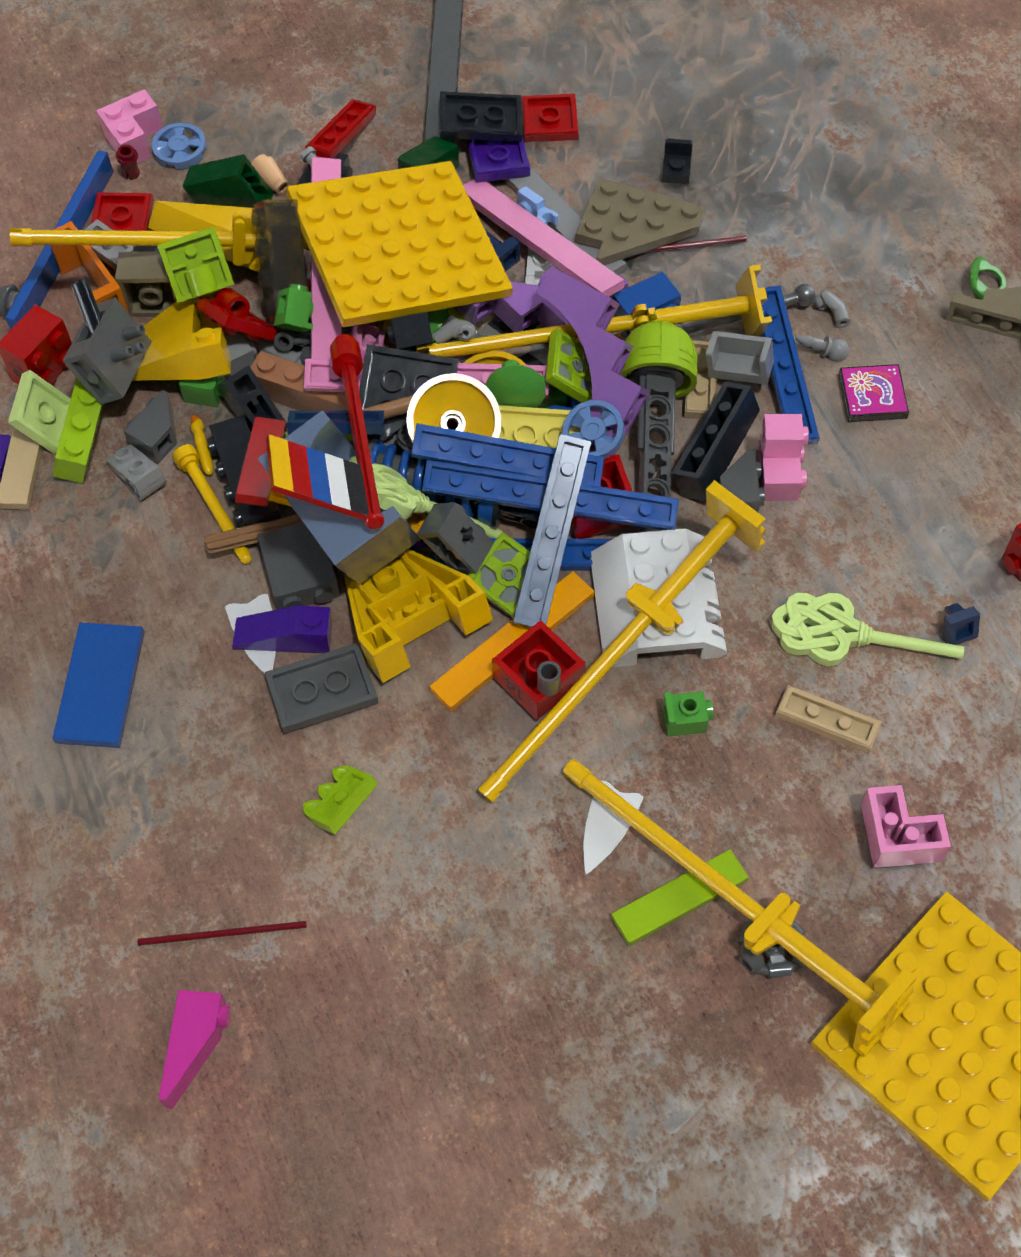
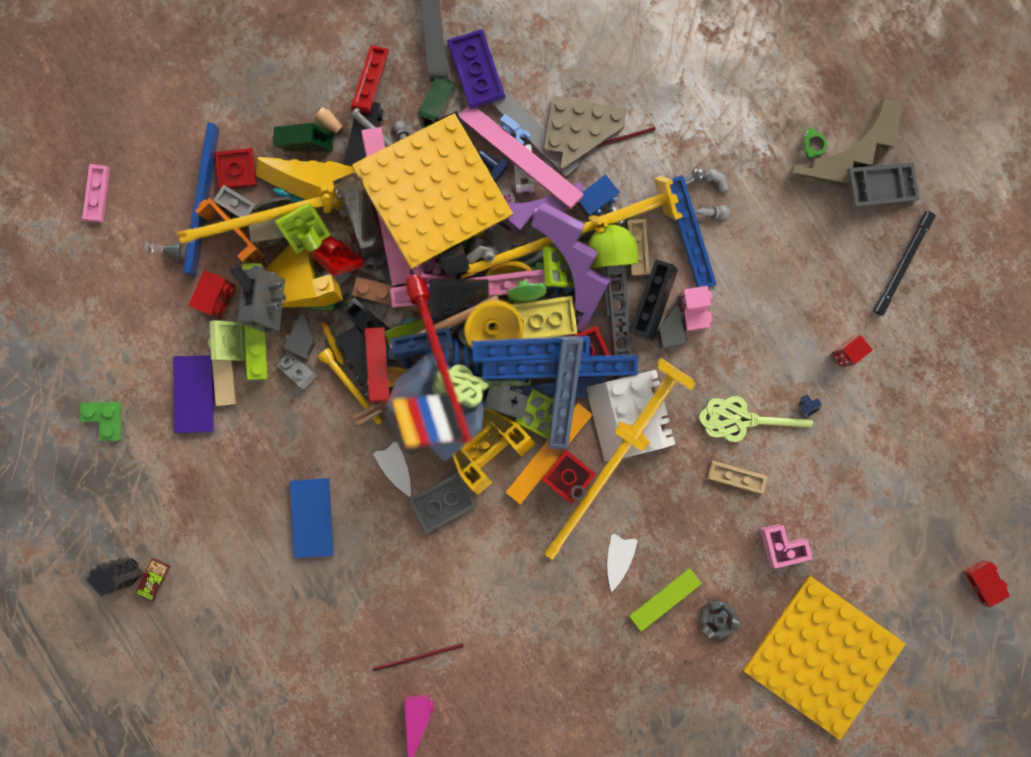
camera: 10 degrees left, 25 degrees up
bright pink brick [96,89,163,163] -> none
dark red pin [116,145,140,180] -> none
medium blue piece [151,123,207,169] -> none
dark purple slope [232,605,332,653] -> none
bright green brick [274,284,314,332] -> none
lime plate [303,766,378,835] -> none
black tile [440,91,523,142] -> none
red tile [522,94,579,142] -> none
medium blue piece [562,400,625,459] -> none
yellow piece [563,759,917,1057] -> none
black bracket [661,138,693,185] -> none
bright green brick [662,691,714,737] -> none
light grey panel [706,331,774,385] -> none
tile [838,364,909,422] -> none

